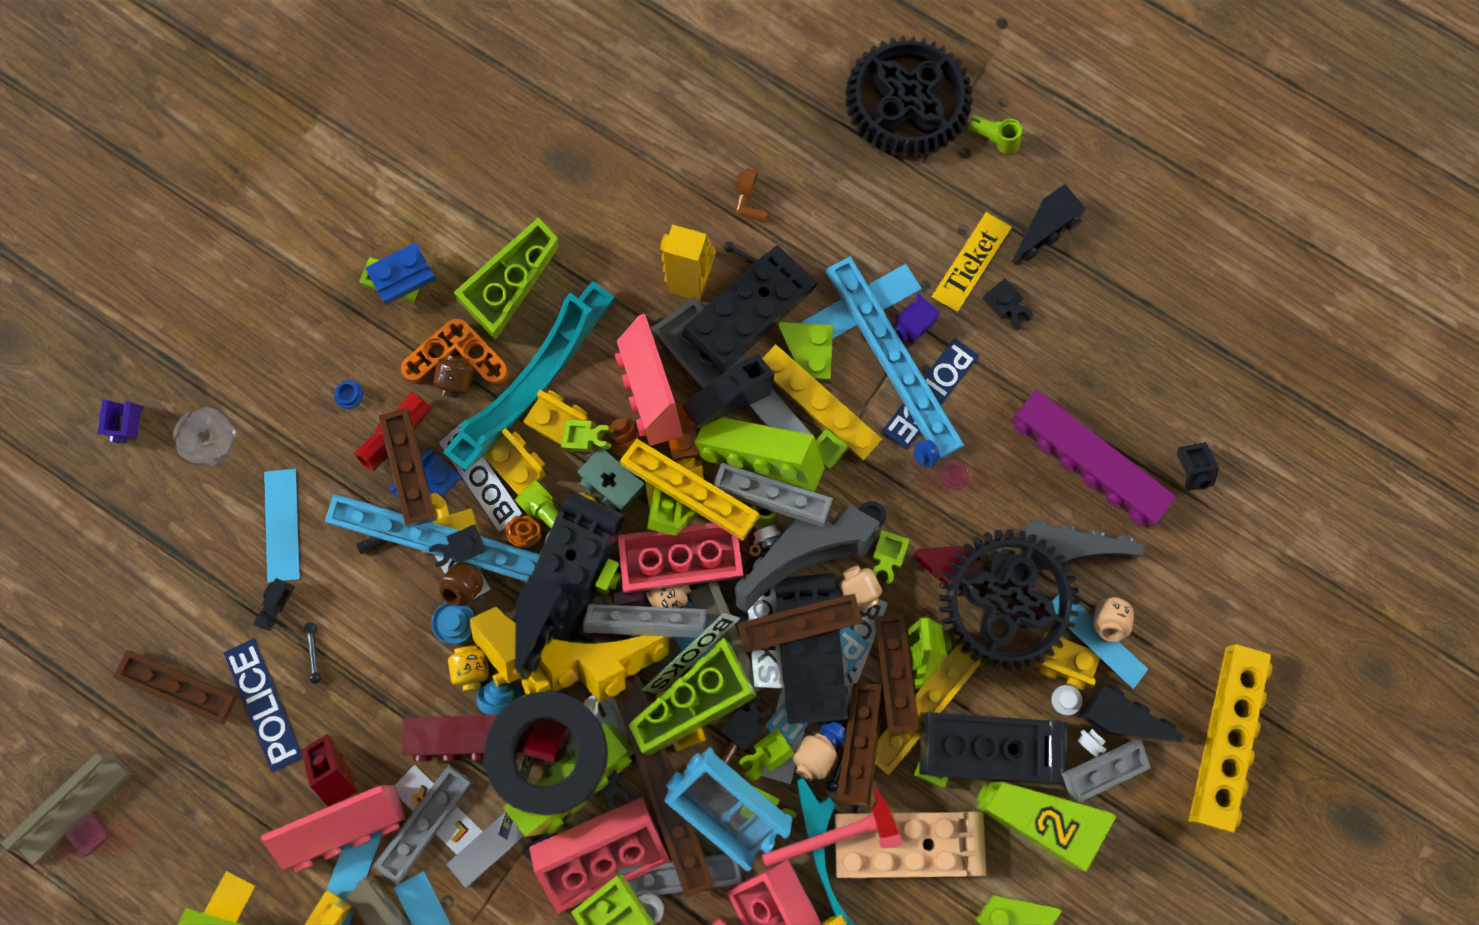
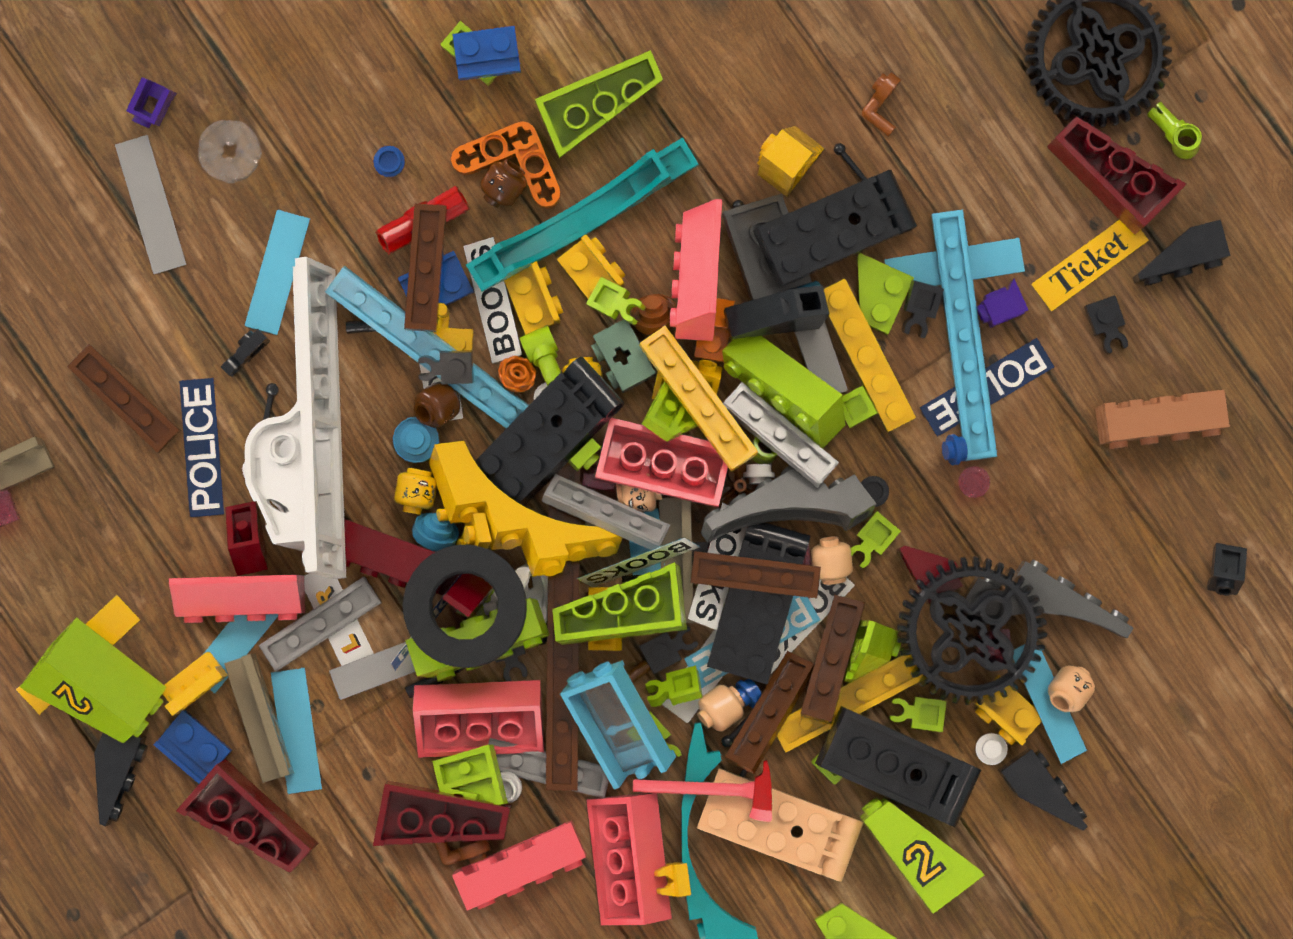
camera: 25 degrees right, 10 degrees up
black slope [515,576,569,681] -> none
magenta brick [1010,389,1176,528] -> none
light grey tile [1062,739,1151,803] -> none
white plate [1078,729,1107,757] -> none
yellow brick [1189,644,1273,833] -> none
none -> light grey sticker [115,135,187,274]
none -> white piece [242,257,346,579]
none -> lime plate [889,696,947,732]
none -> black plate [902,280,944,338]
none -> dark red wedge [1047,116,1187,235]
none -> nougat wedge [1095,389,1230,450]

